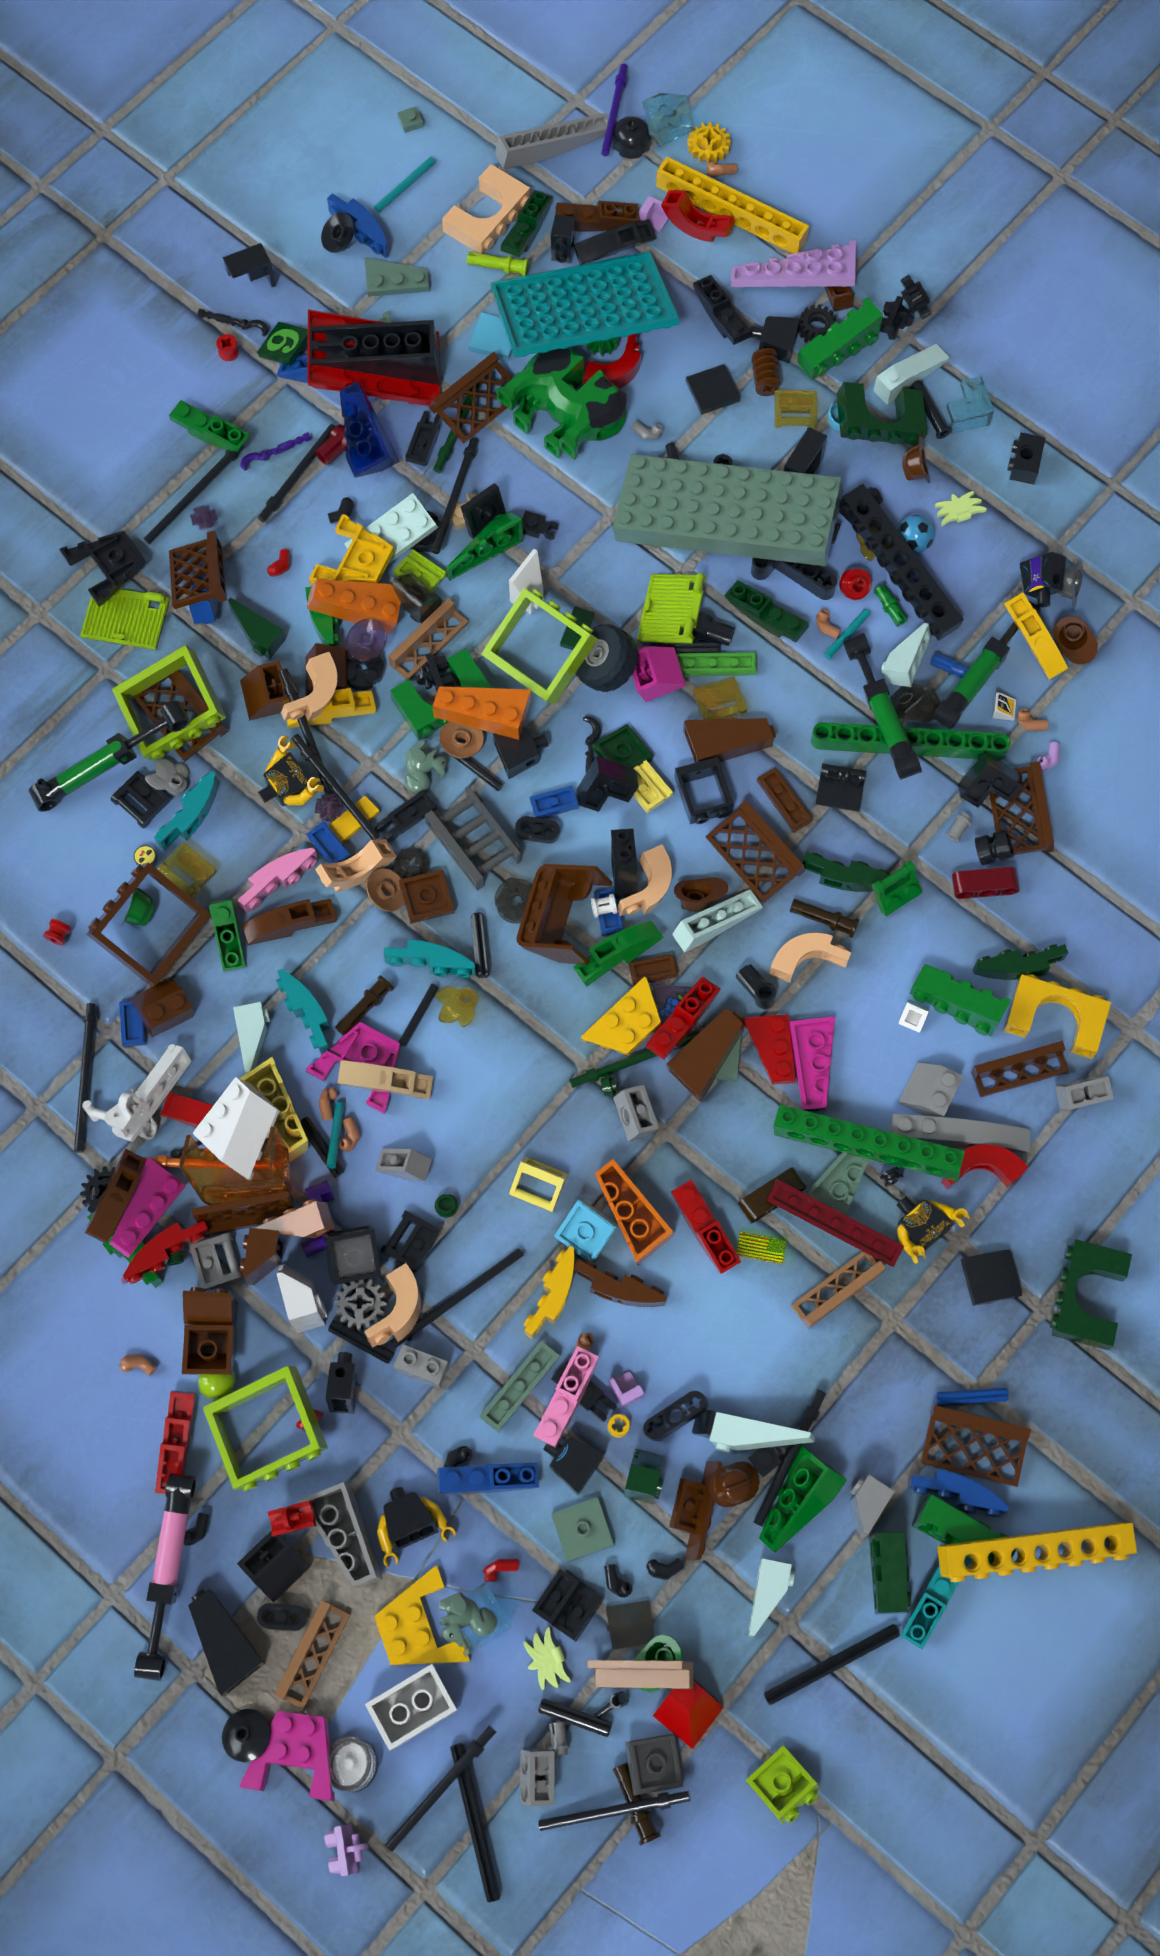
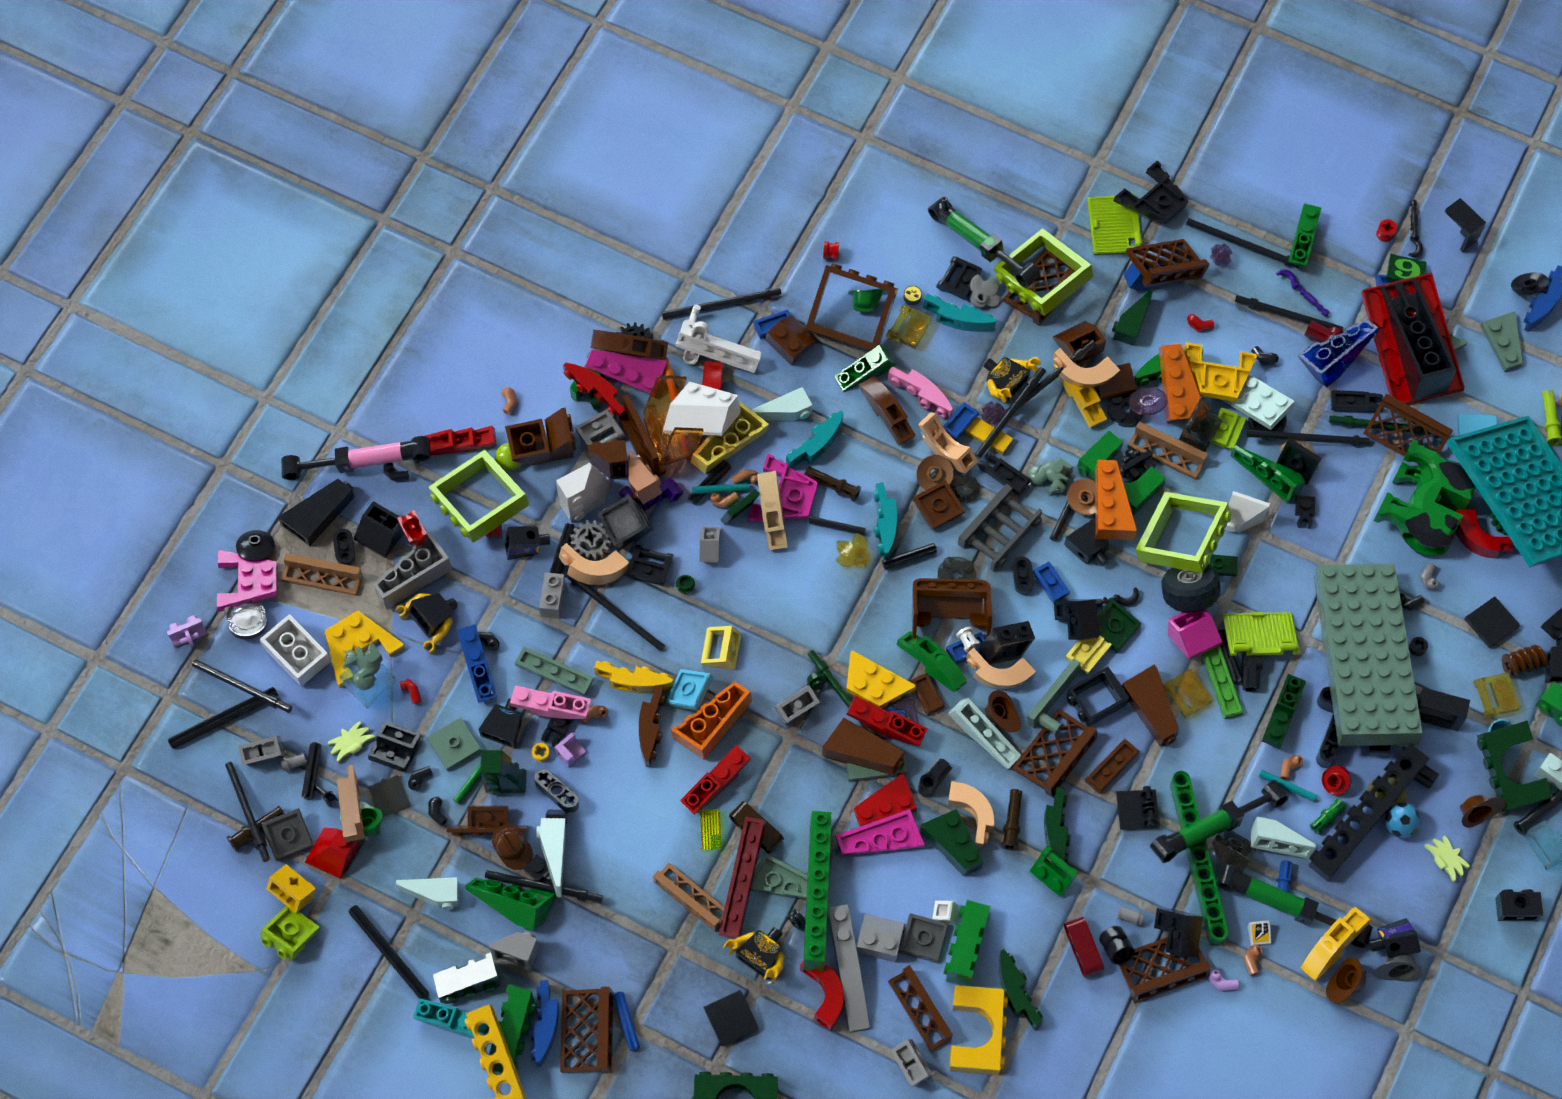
camera: 75 degrees right, 5 degrees down
none -> yellow brick [266,864,316,913]
none -> green bar [453,763,481,804]
none -> dark green tile [720,489,760,525]
none -> dark grey tile [899,913,949,964]
none -> dark green wedge [919,809,983,876]
none -> sand green piece [1027,659,1081,734]

